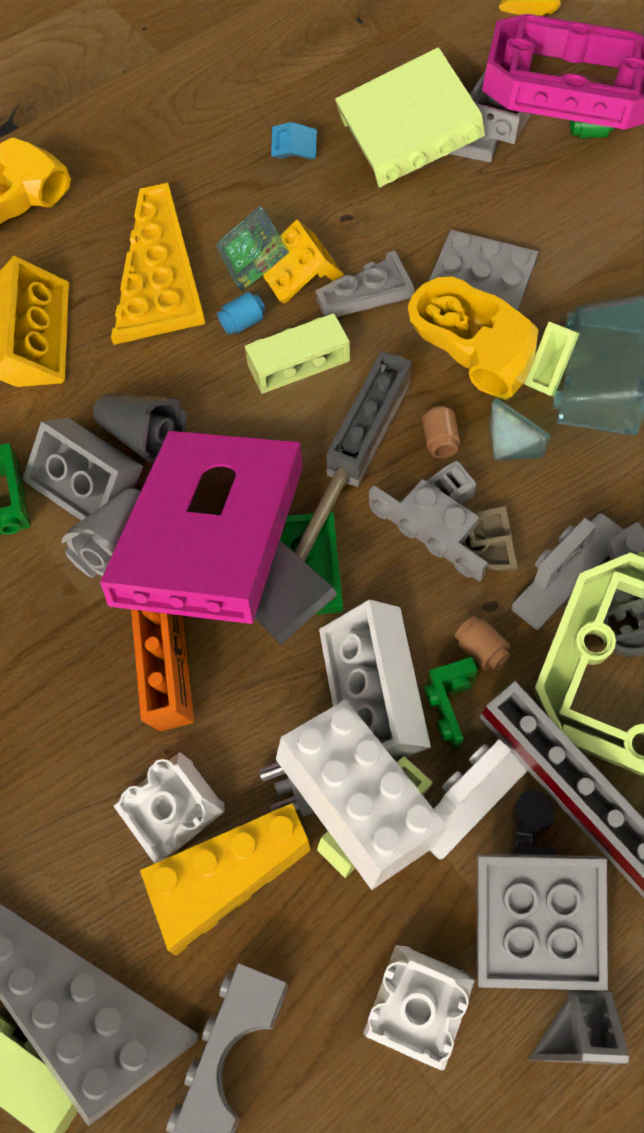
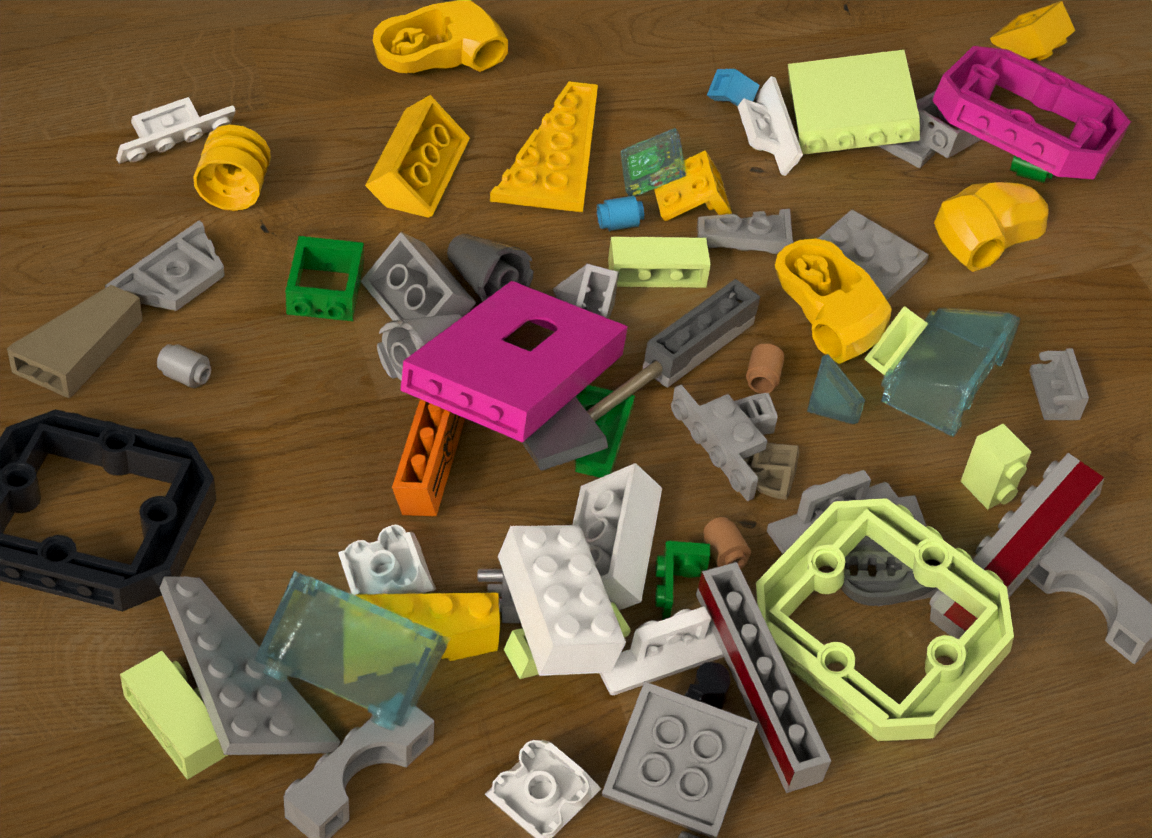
camera: 10 degrees right, 15 degrees down
none -> clear light blue windscreen [254,571,451,731]
none -> light grey slope [553,264,619,319]
none -> white bracket [737,76,803,176]
none -> yellow piece [934,182,1049,272]

